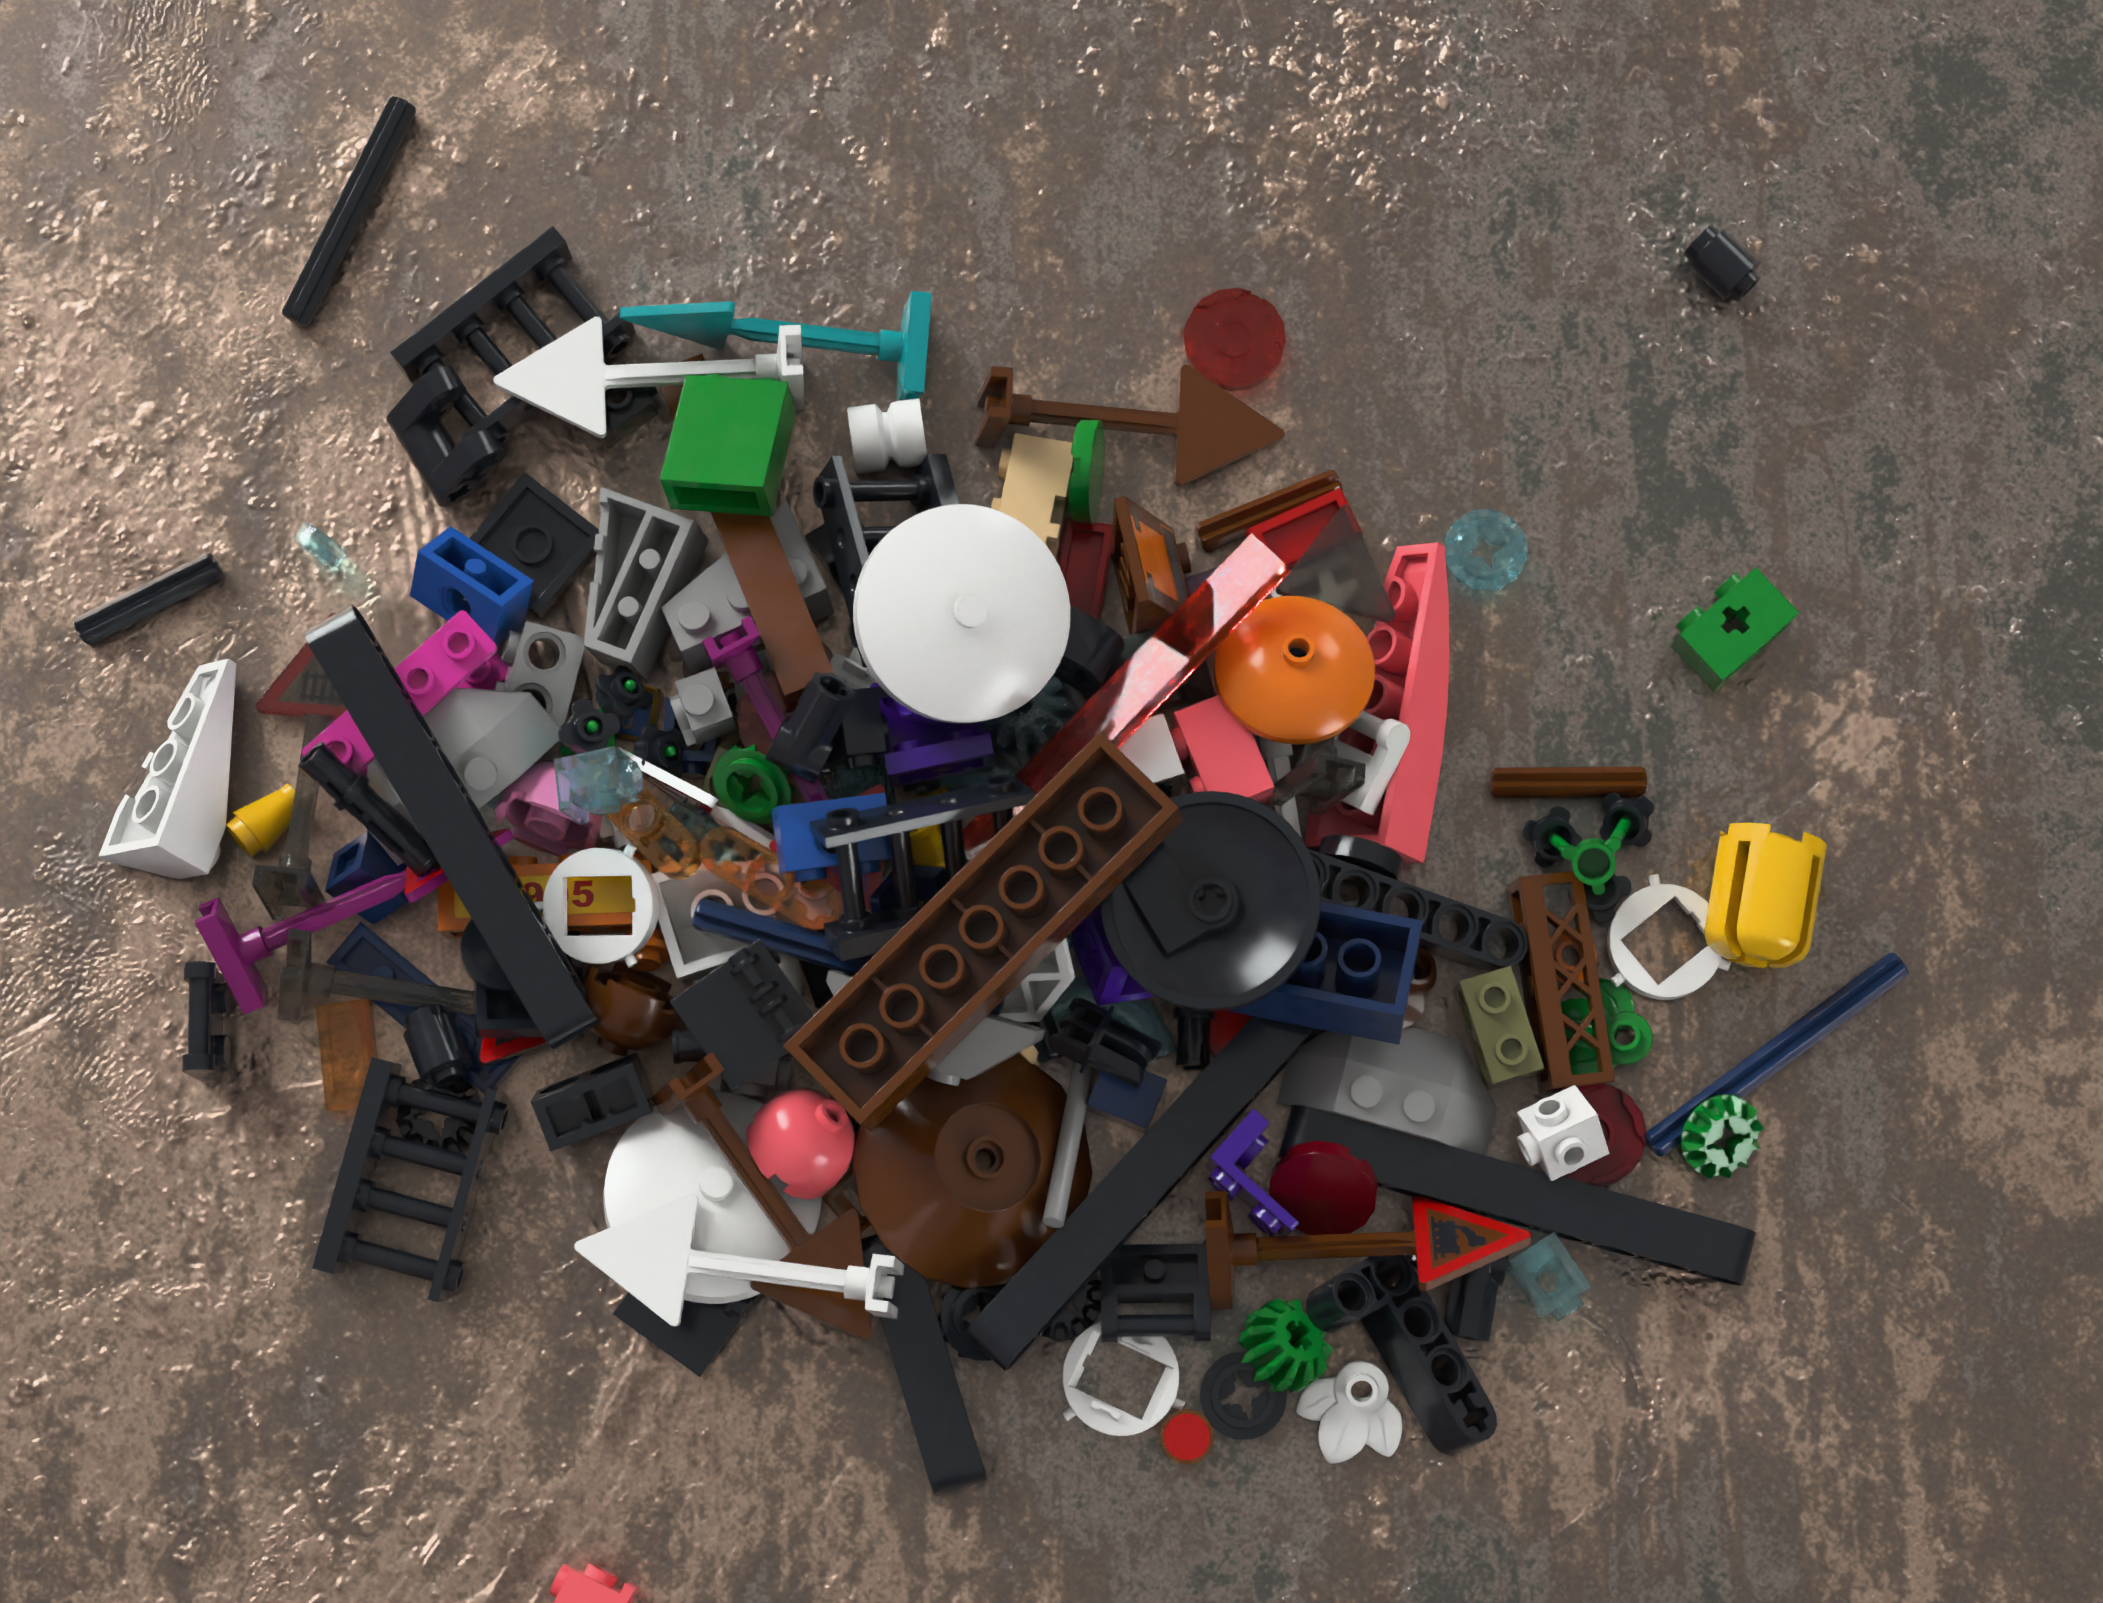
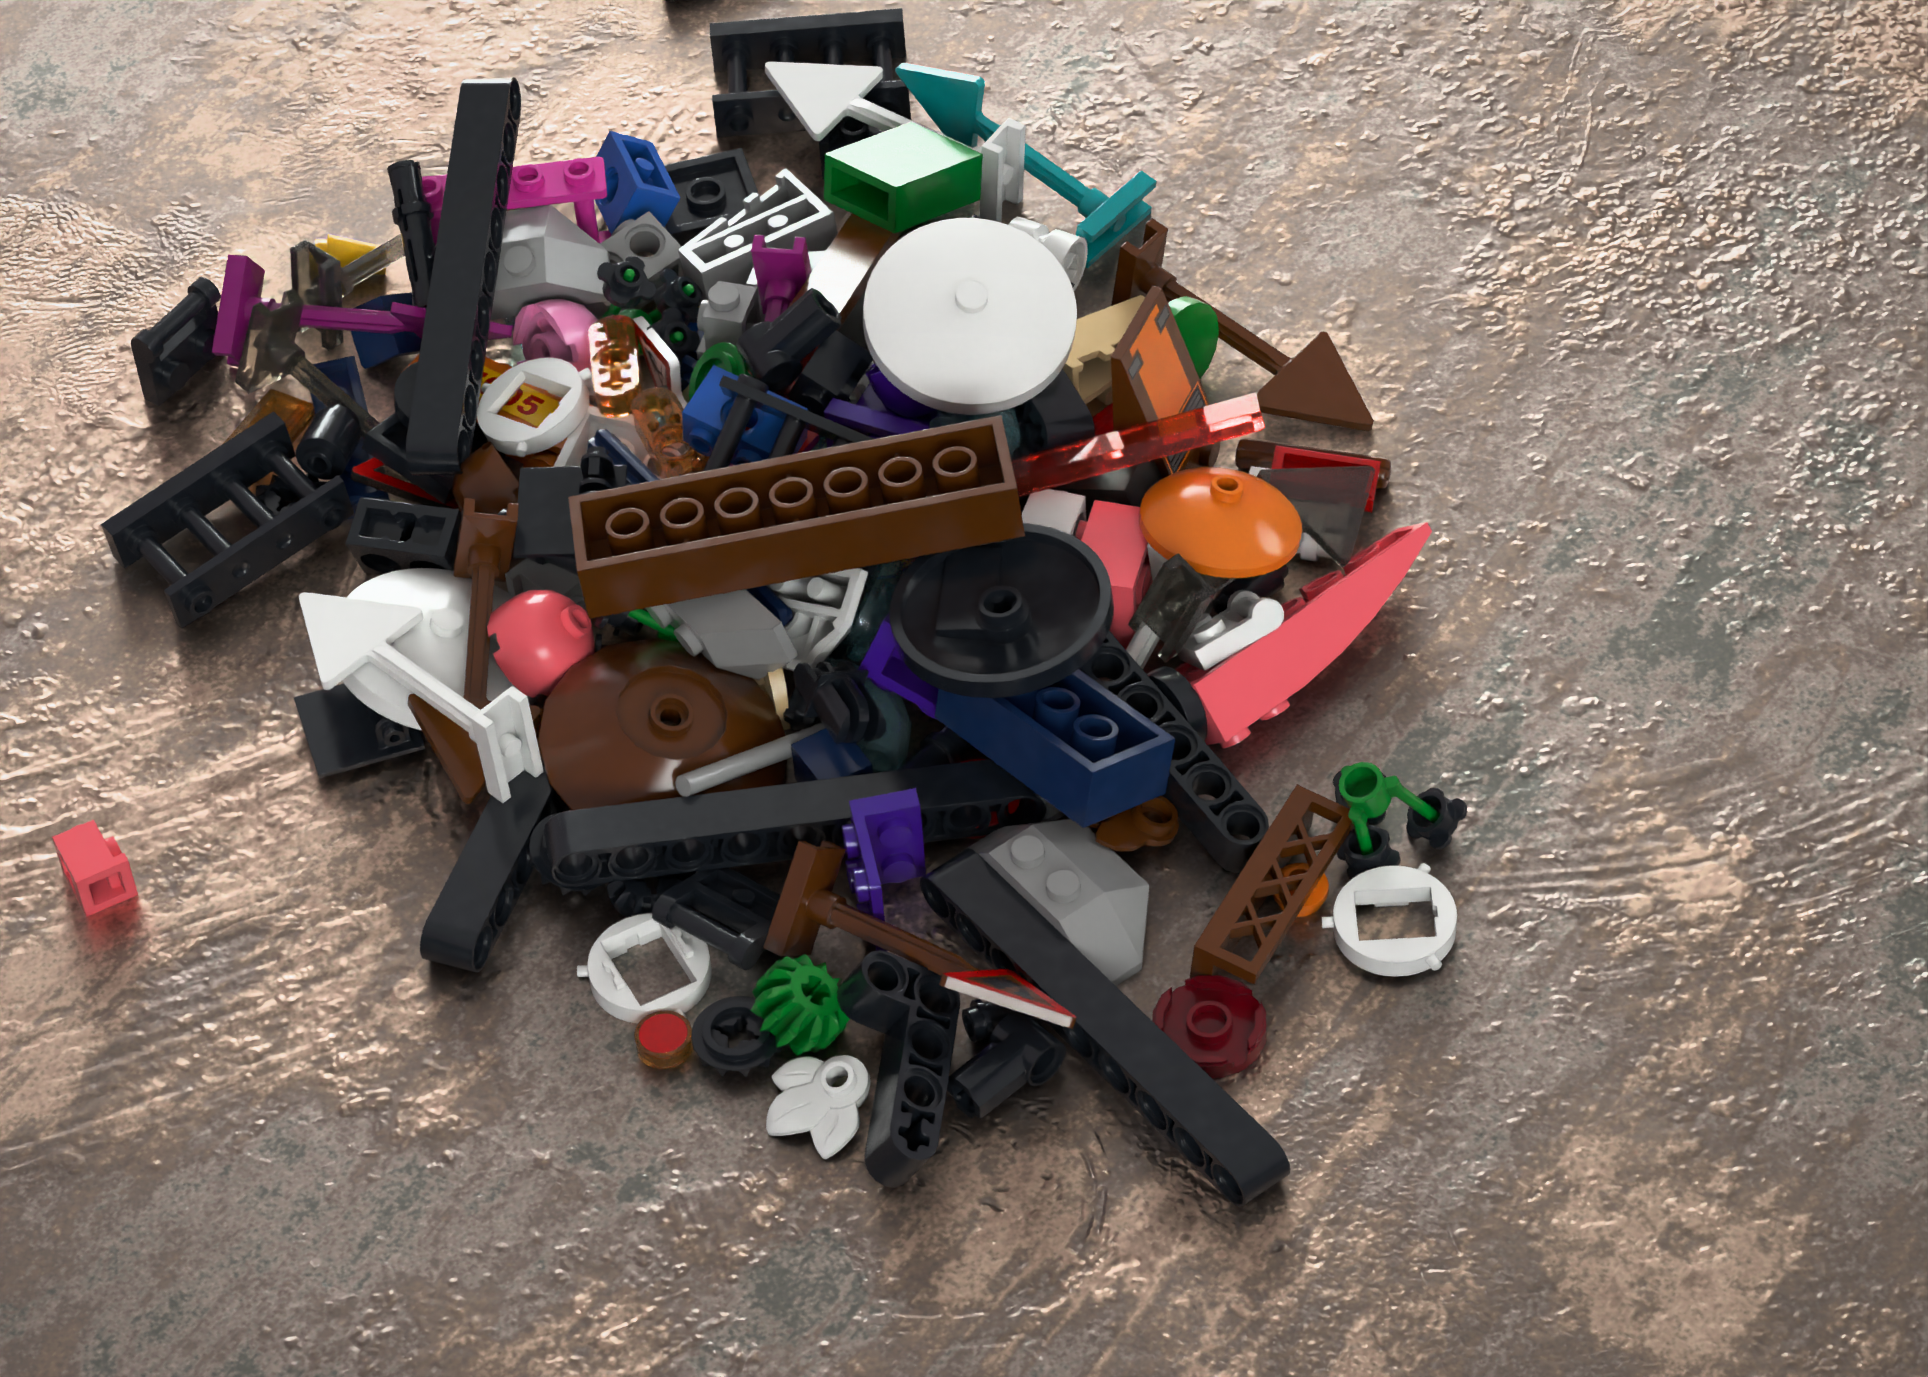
camera: 40 degrees right, 30 degrees down
black axle [74,553,223,645] -> none
white wedge [98,659,237,879] -> none
clear light blue tile [293,522,347,568] -> none
black connector [387,365,506,507] -> none
clear light blue brick [554,746,643,824] -> none
clear red tile [1183,288,1286,391] -> none
dark red tile [1269,1141,1378,1235] -> none
clear light blue gear [1444,509,1528,592] -> none
olive brick [1453,966,1544,1090] -> none
reddish brown axle [1490,766,1647,798] -> none
clear light blue brick [1507,1232,1591,1322] -> none
white brick [1517,1085,1610,1181] -> none
green plate [1561,978,1653,1075] -> none
dark blue axle [1645,952,1909,1157] -> none
green brick [1671,567,1799,692] -> none
green gear [1681,1094,1765,1179] -> none
black brick [1683,224,1761,301] -> none
yellow cylinder [1704,823,1827,969] -> none

